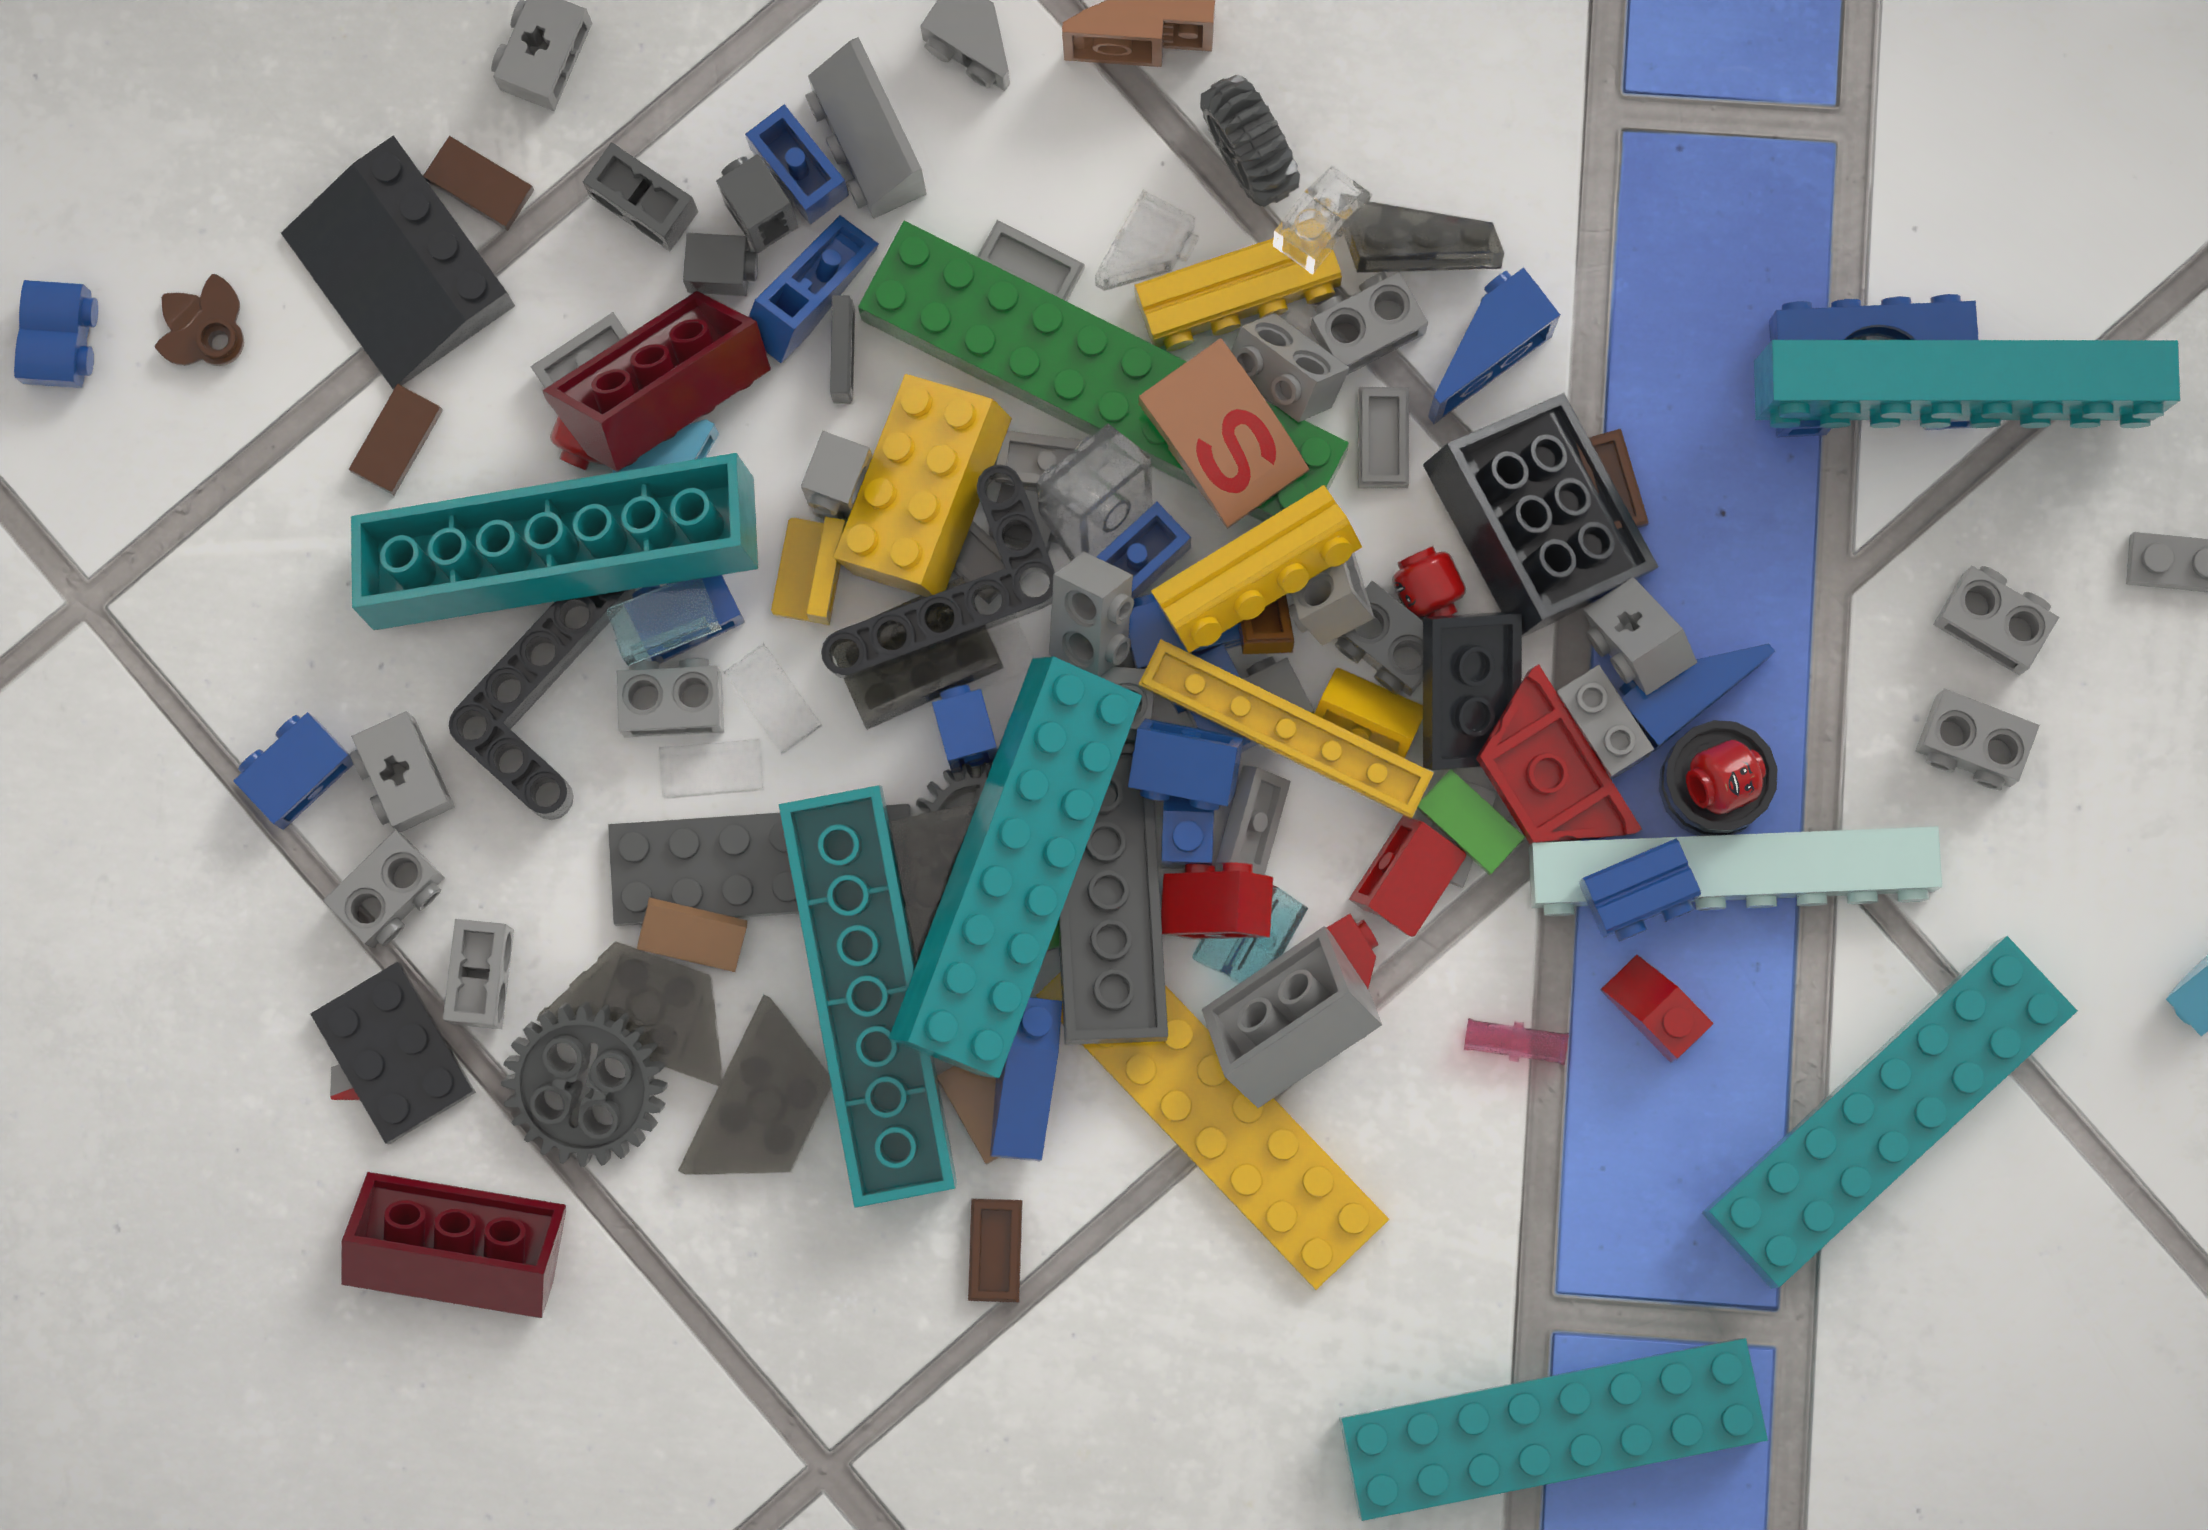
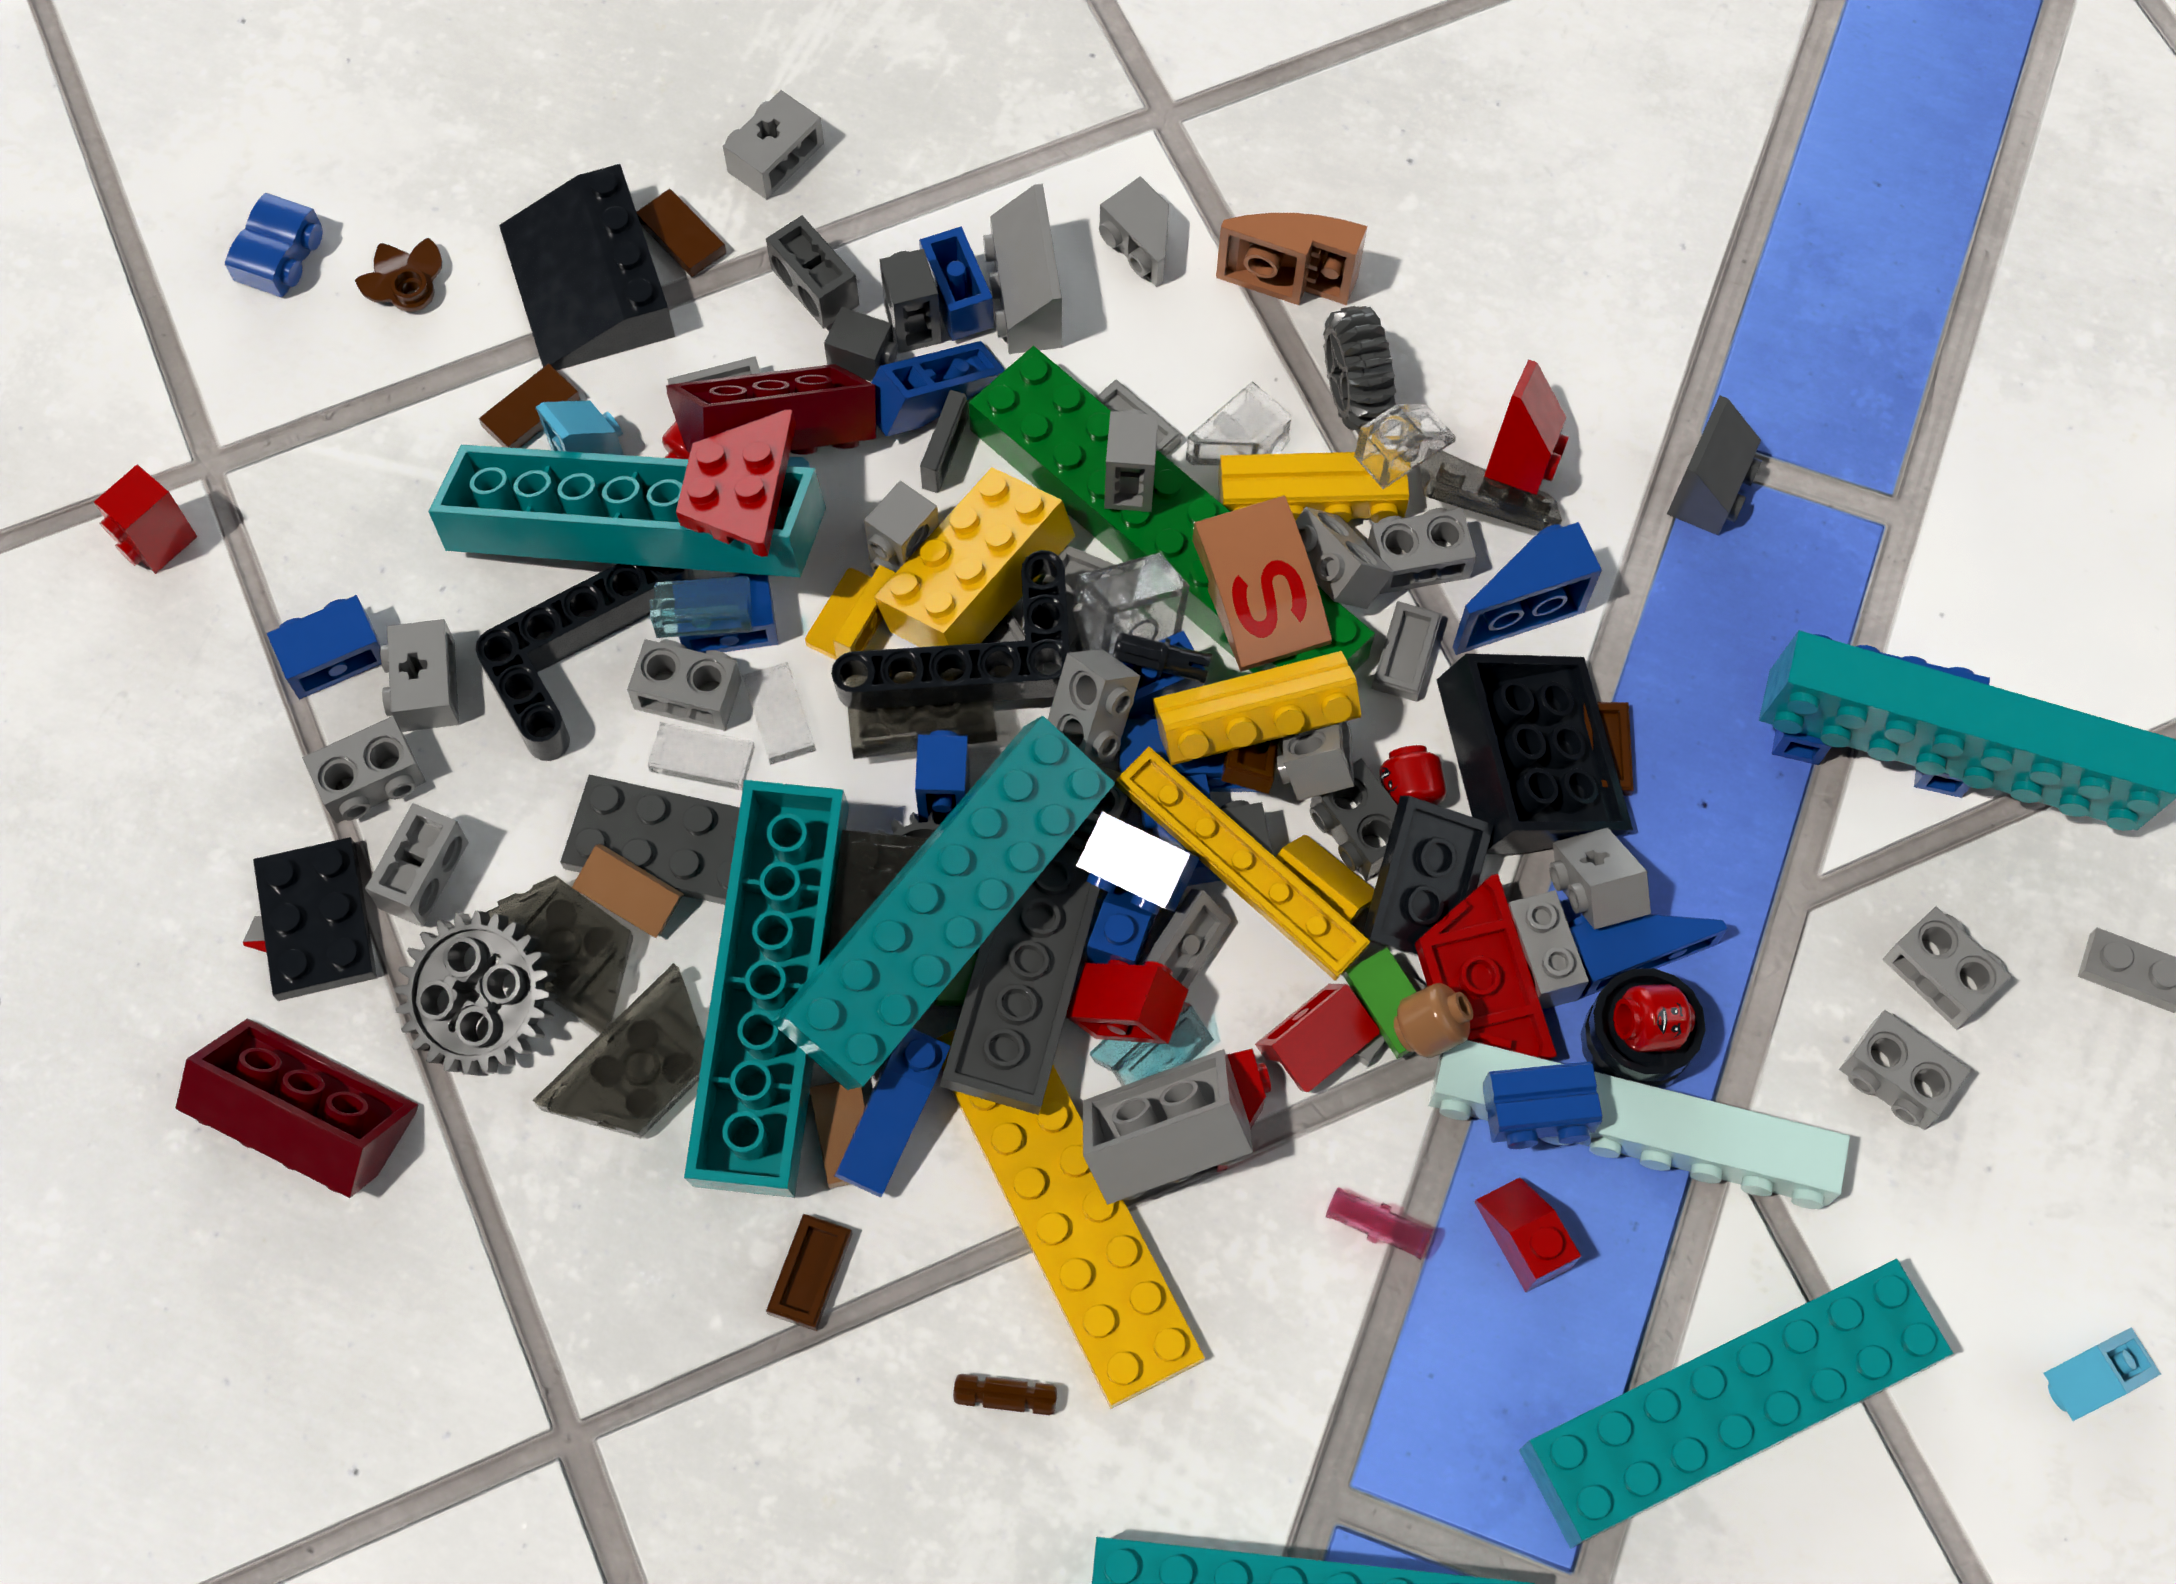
camera: 10 degrees right, 15 degrees down
none -> red brick [94,464,197,574]
none -> medium azure slope [536,401,624,455]
none -> wing [676,410,796,557]
none -> reddish brown axle [953,1374,1057,1415]
none -> light grey brick [1104,409,1159,512]
none -> black axle [1113,632,1212,684]
none -> medium nougat head [1394,983,1473,1058]
none -> red slope [1484,359,1569,495]
none -> dark grey slope [1667,395,1762,535]

